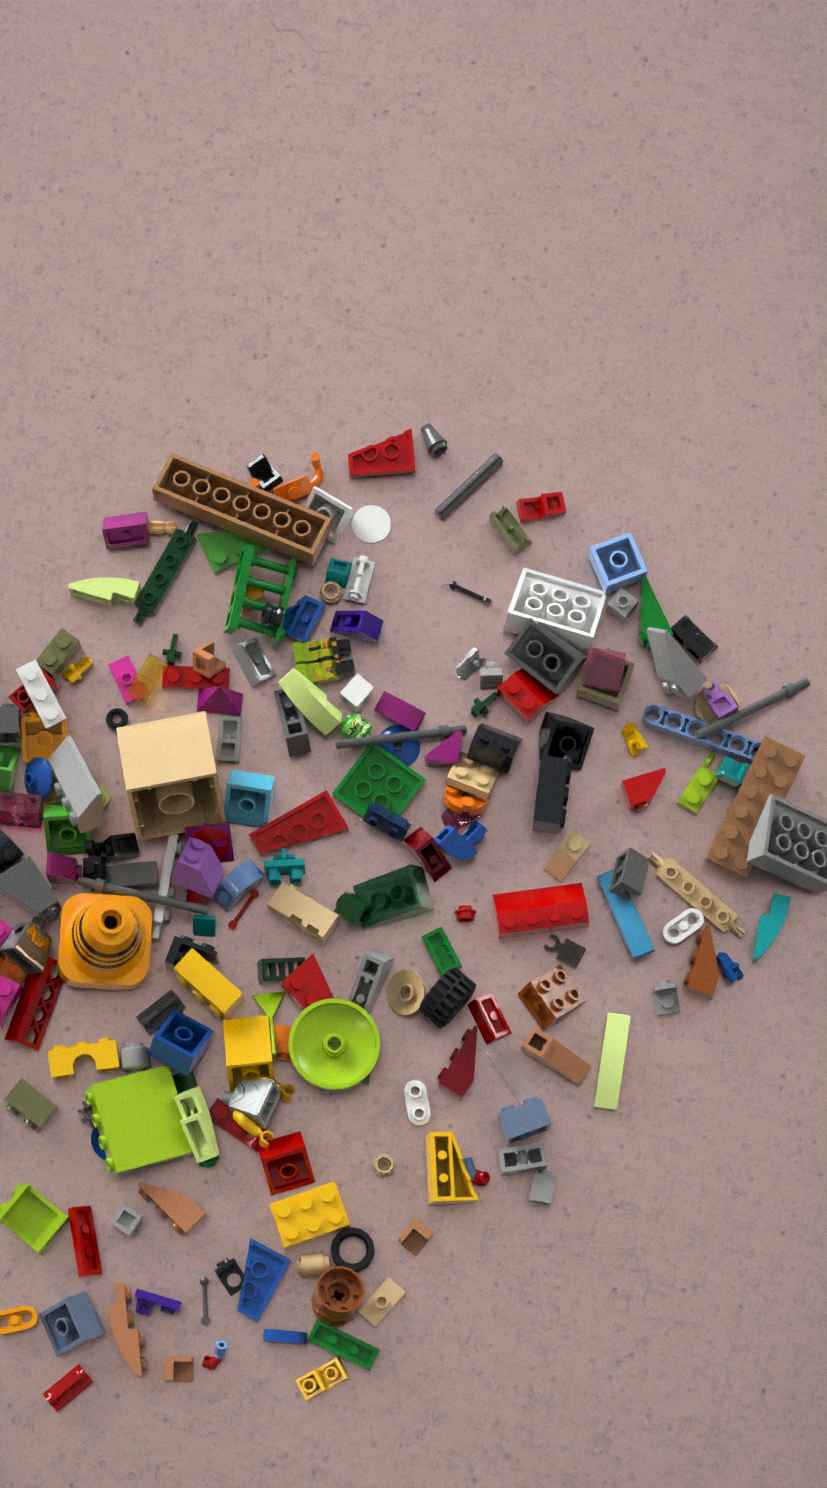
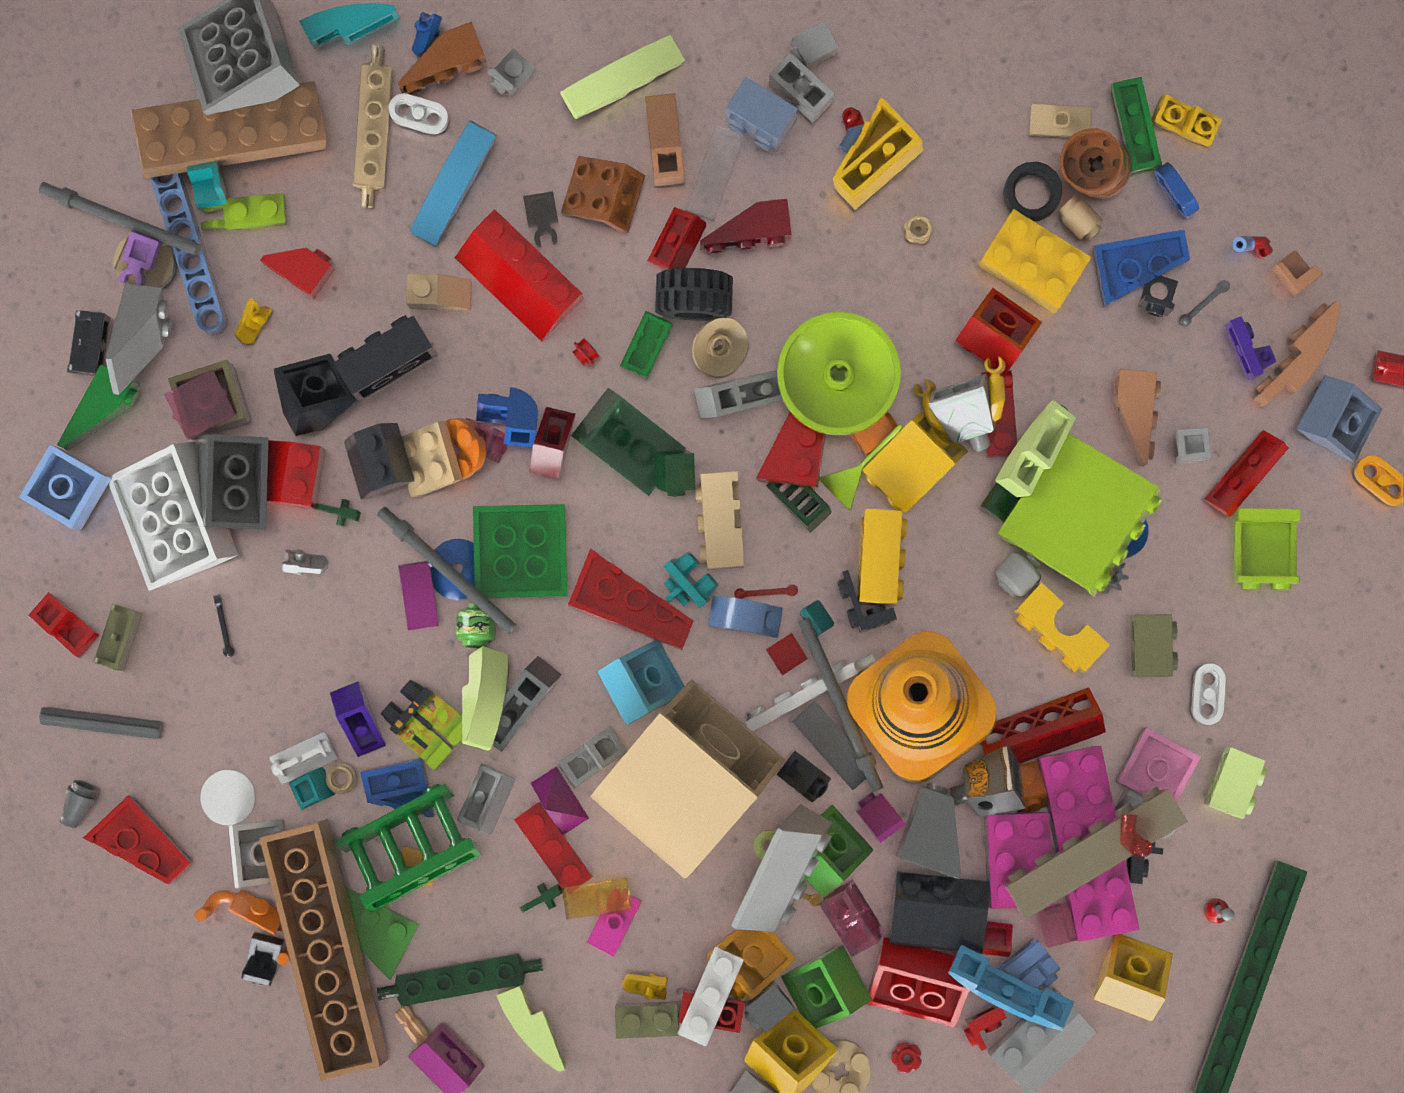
camera: 125 degrees left, 10 degrees up
blue dish [24,757,53,802] -> none
black plate [83,840,107,880] -> none
black plate [106,708,128,731] -> none
dark grey hinge [136,989,185,1035] -> none
blue brick [148,1009,214,1076] -> none
medium lavender slope [170,837,225,899] -> none
piece [185,822,234,862] -> none
nougat panel [193,641,226,678] -> none
black wheel [260,602,285,628] -> none
white panel [340,673,373,712] -> none
dark blue hinge [363,803,411,842] -> none
nougat panel [398,1218,434,1256] -> none
white plate [404,1080,431,1126] -> none
magenta slope [424,730,463,766] -> none
light grey tile [480,661,503,689] -> none
light grey brick [606,587,638,624] -> none
dark grey hinge [609,847,650,900] -> none

